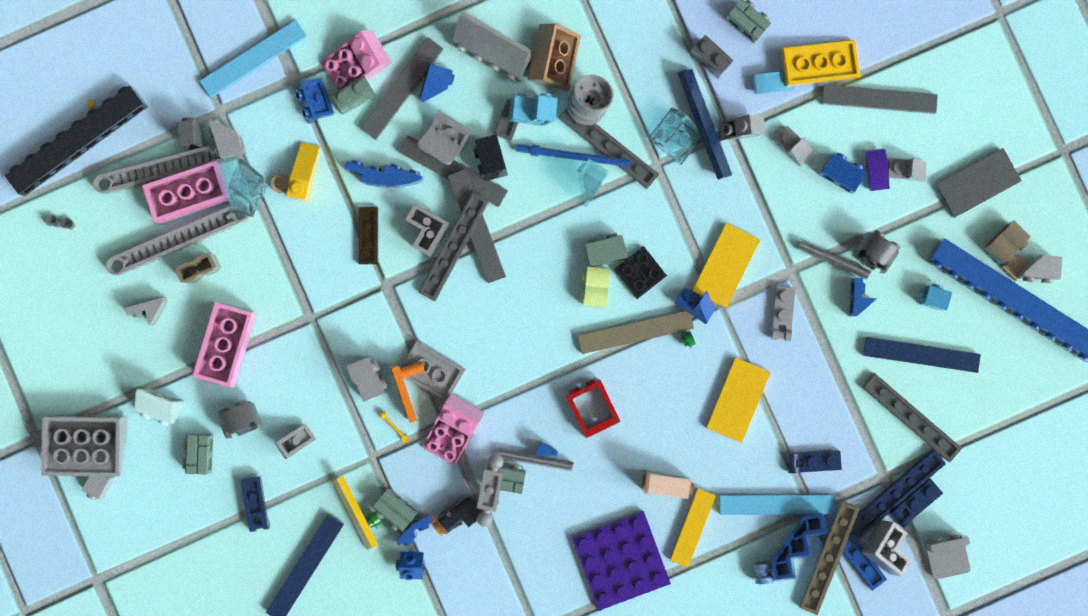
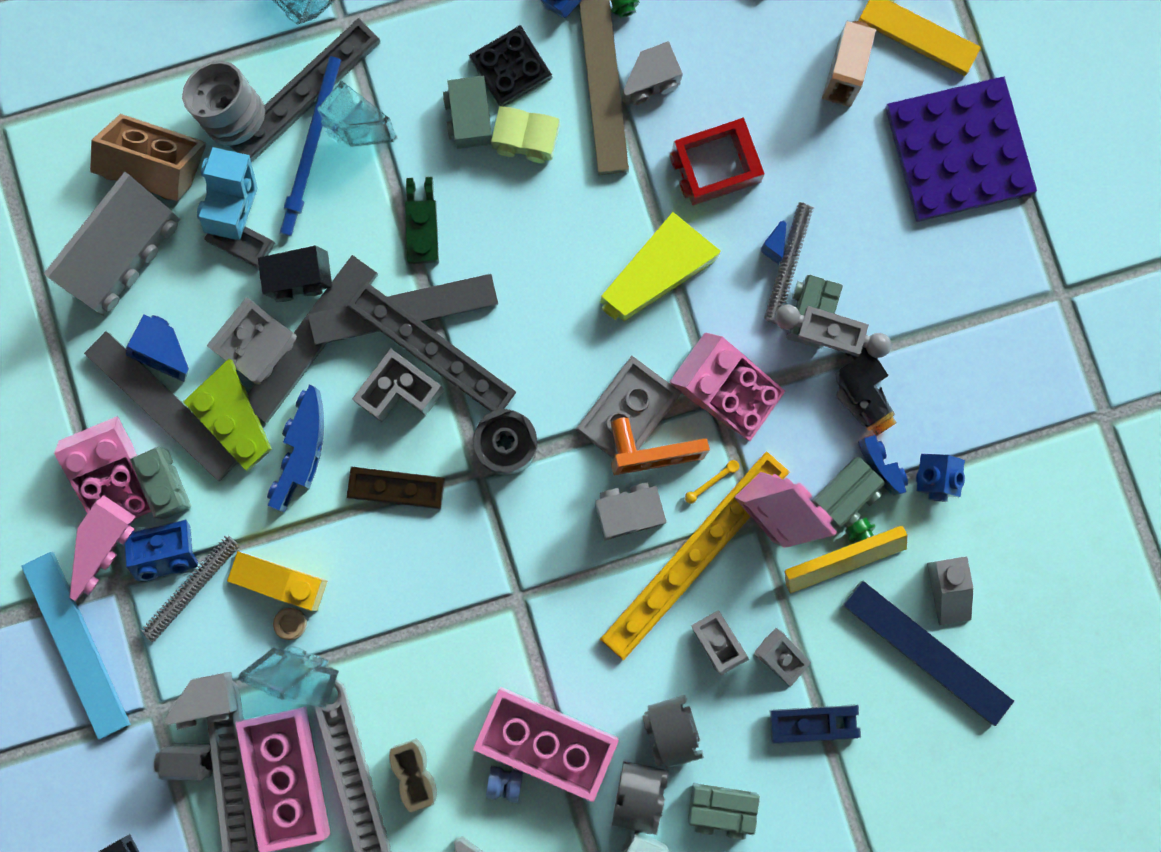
camera: 85 degrees left, 5 degrees down
none -> bright pink slope [70,496,136,601]
none -> light grey axle [141,535,239,642]
none -> lime wing [183,359,272,471]
none -> dark green hinge [405,177,439,264]
none -> dark grey brick [473,409,538,476]
none -> medium blue wheel [486,766,523,803]
none -> neon yellow slope [600,212,721,321]
none -> yellow tile [600,451,790,661]
none -> dark grey brick [612,762,669,835]
none -> light grey slope [622,41,683,106]
none -> bright pink slope [734,472,837,548]
none -> light grey slope [754,628,811,687]
none -> light grey slope [927,557,974,625]

